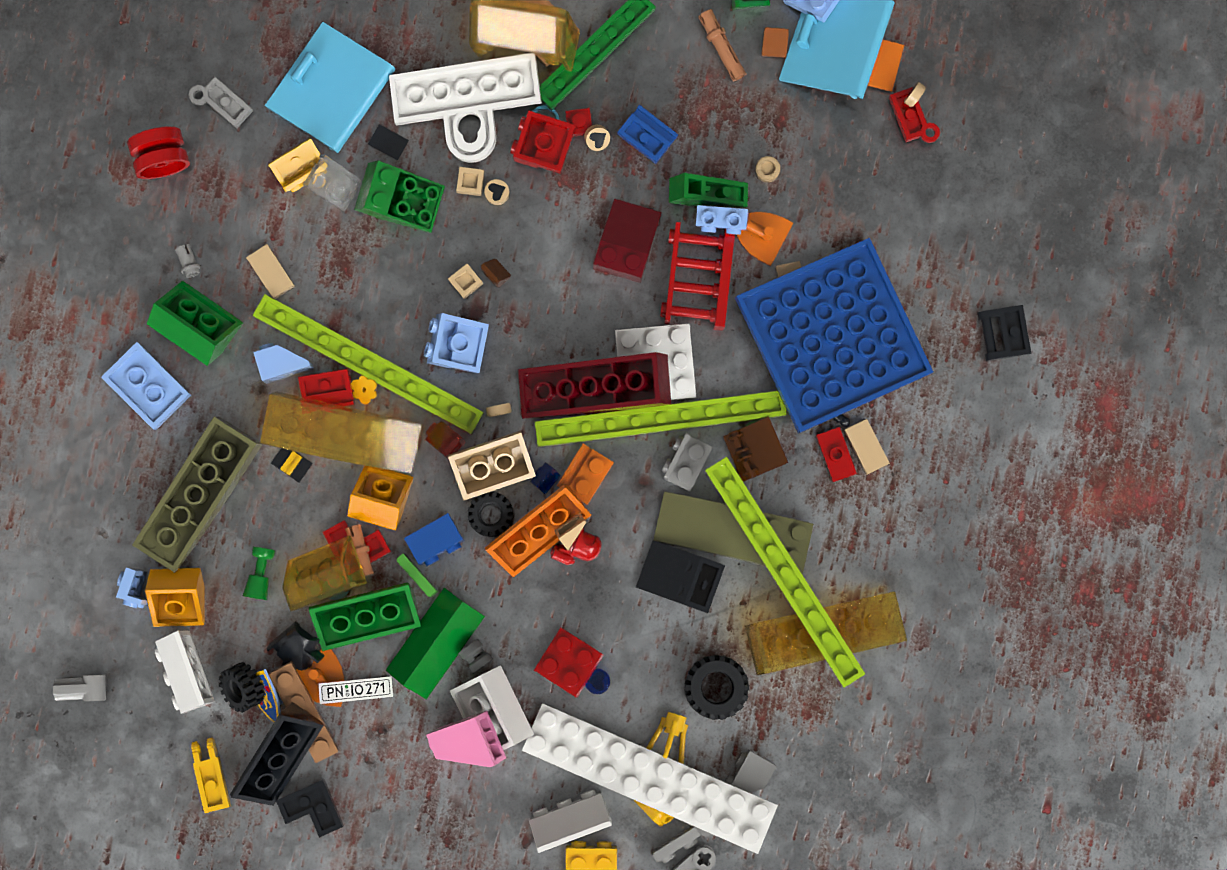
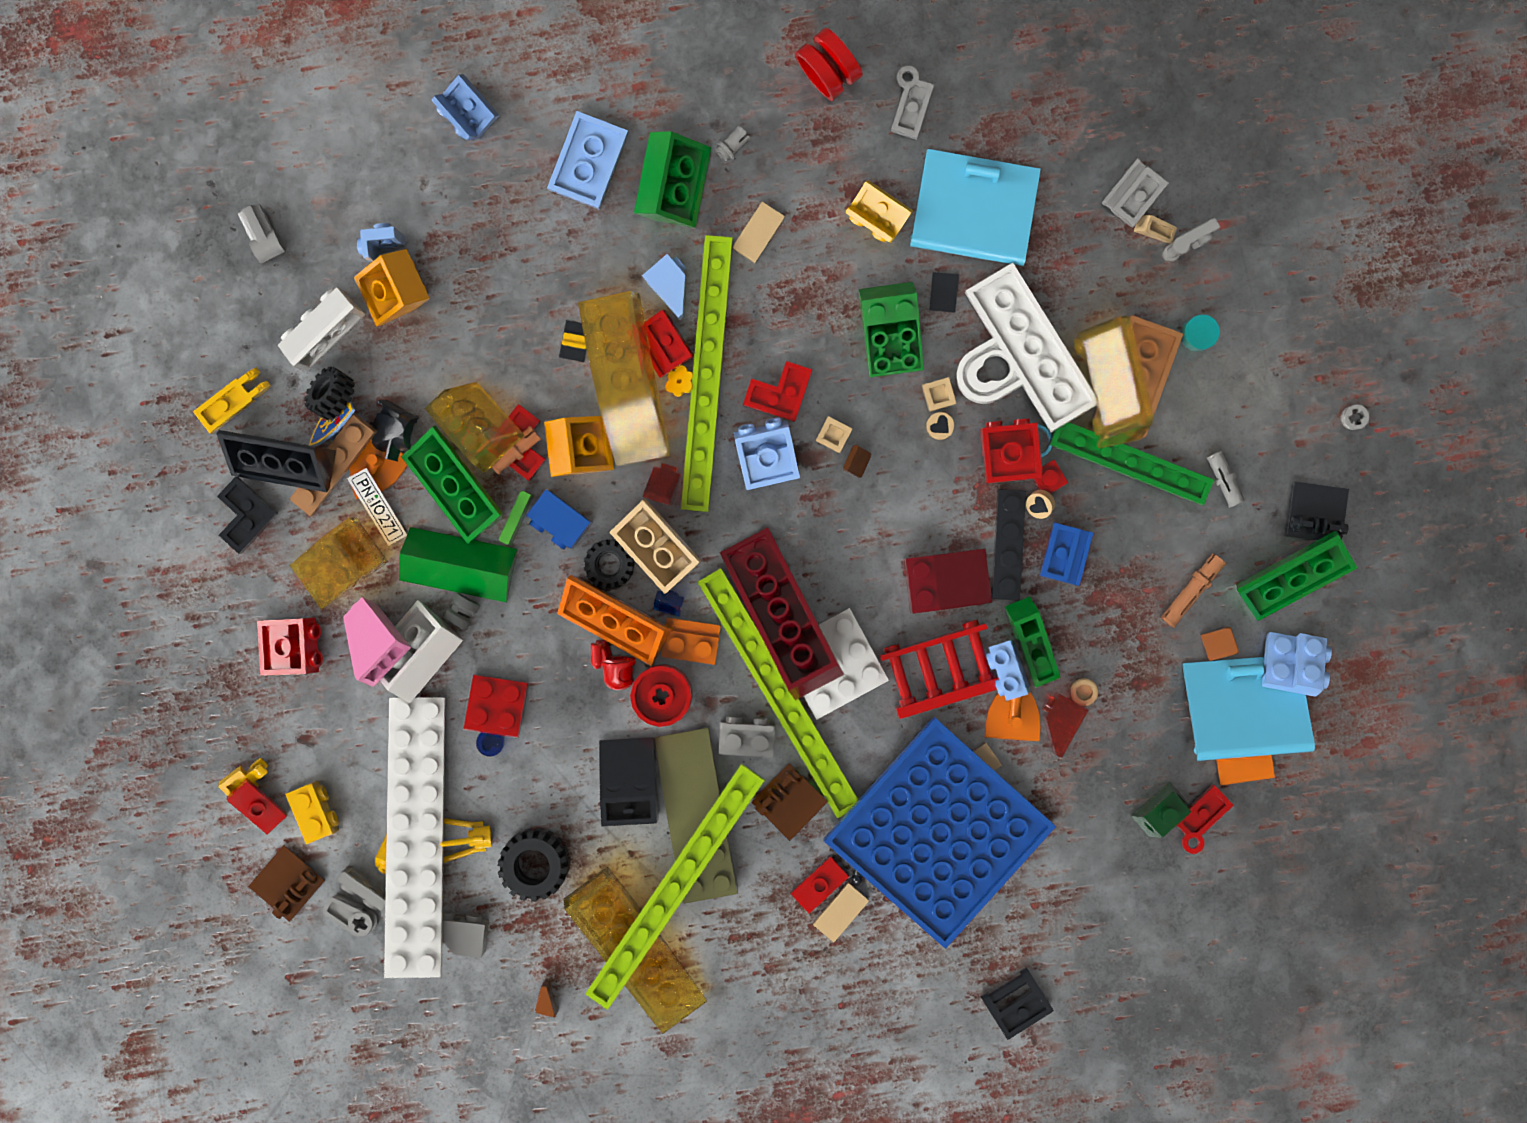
camera: 65 degrees right, 5 degrees up
olive slope [132,416,263,573] -> none
green piece [242,546,276,600] -> none
clear plate [303,154,362,212] -> none
tan tile [486,403,512,417] -> none
white slope [529,789,612,853] -> none
tan piece [554,513,586,550] -> none
tan tile [904,82,926,107] -> none
none -> plate [257,617,323,676]
none -> clear yellow slope [289,517,388,610]
none -> medium blue bracket [431,74,500,140]
none -> dark orange slope [535,980,558,1017]
none -> red wheel [630,664,693,727]
none -> red plate [743,361,812,422]
none -> black plate [991,489,1026,601]
none -> clear red slope [1042,692,1089,758]
none -> dark green torso [1131,781,1192,838]

